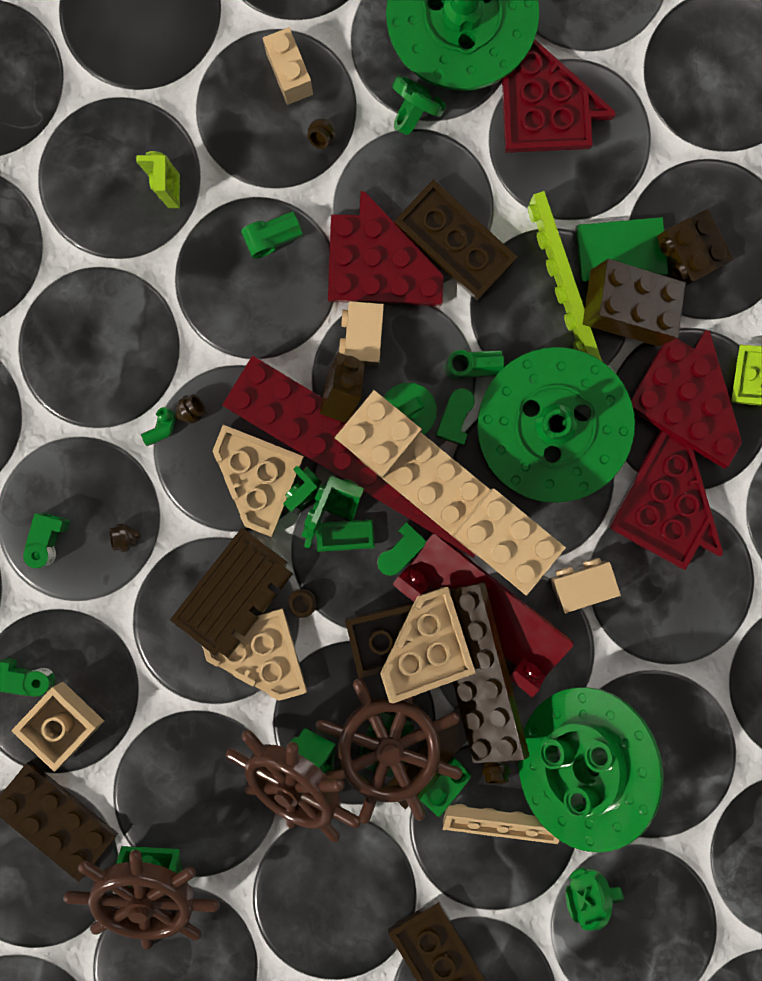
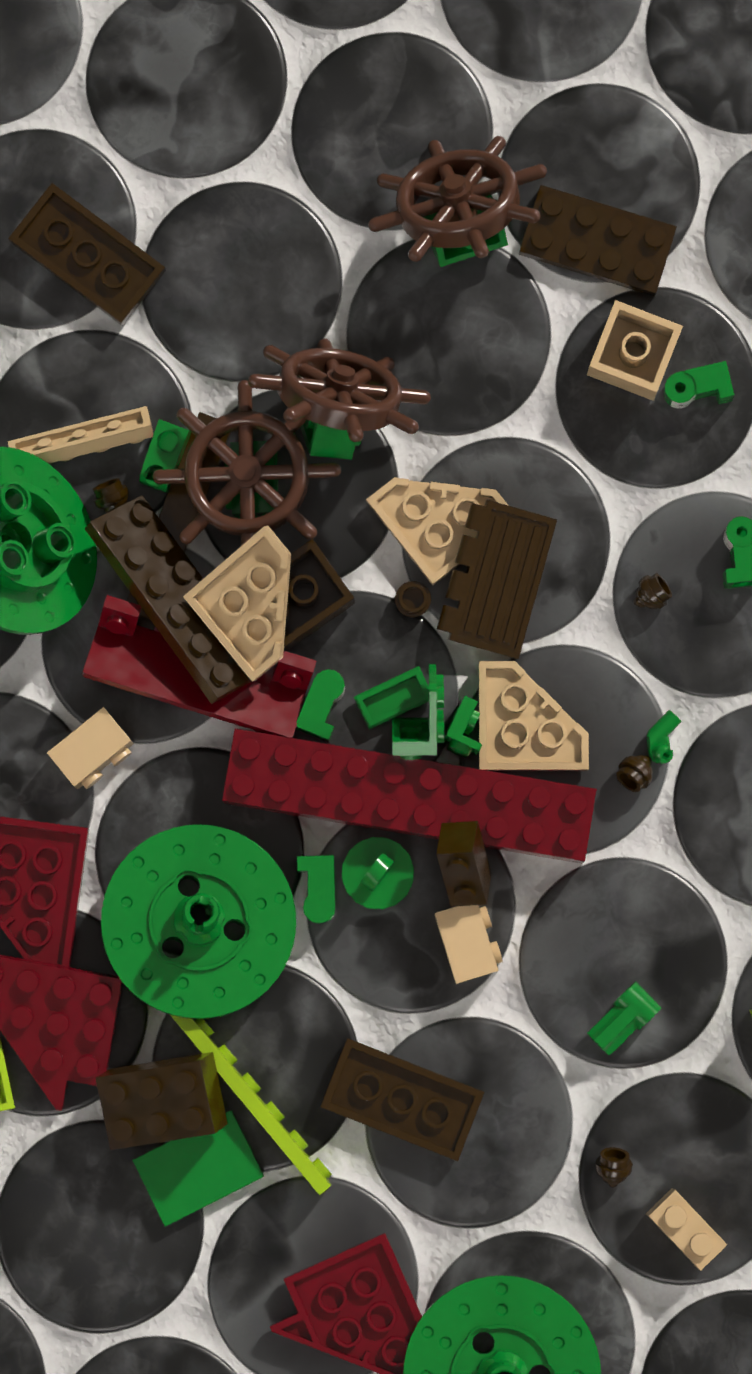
camera: 160 degrees right, 5 degrees down
dark red wing [328,191,443,306] -> none
tan bracket [335,390,566,596] -> none
green tile [392,75,447,135] -> none
green piece [444,350,504,380] -> none
dark brown plate [656,209,734,286] -> none

